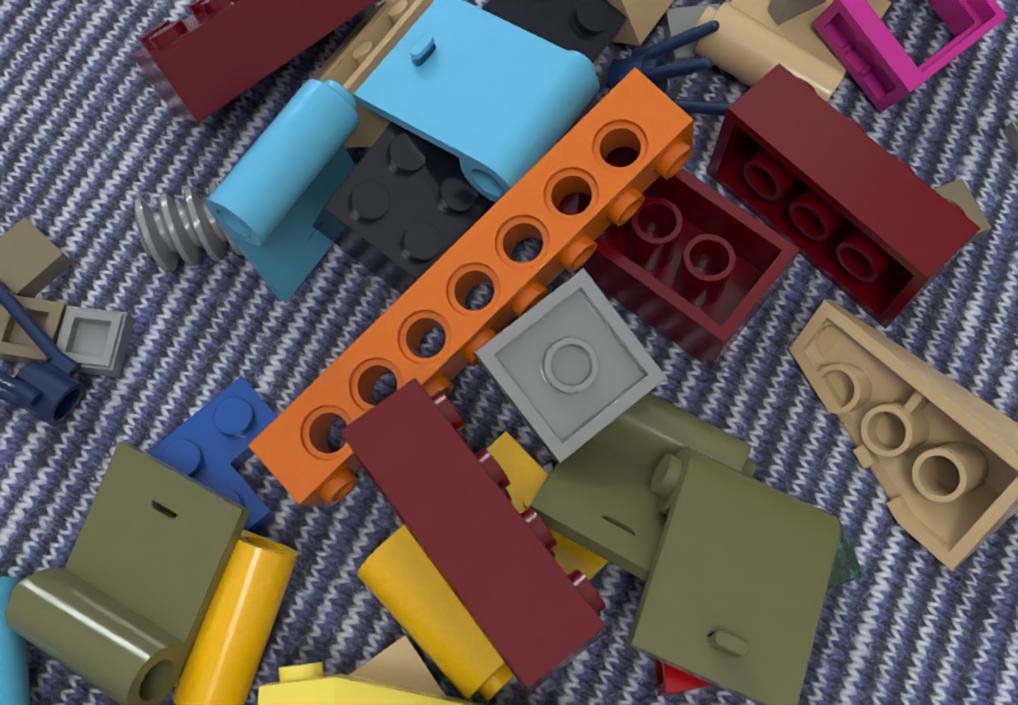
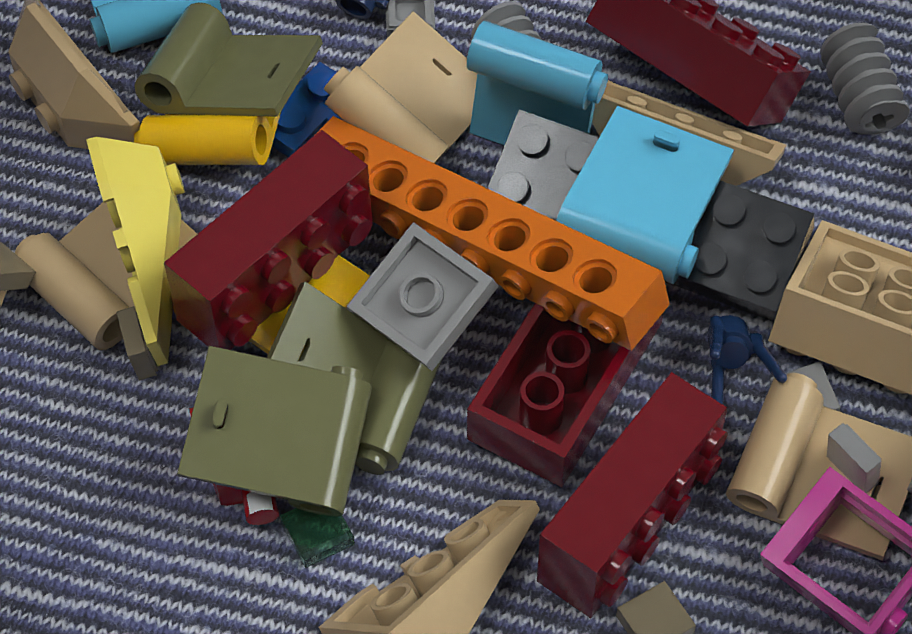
camera: 80 degrees right, 10 degrees down
none -> tan door [324,11,478,164]

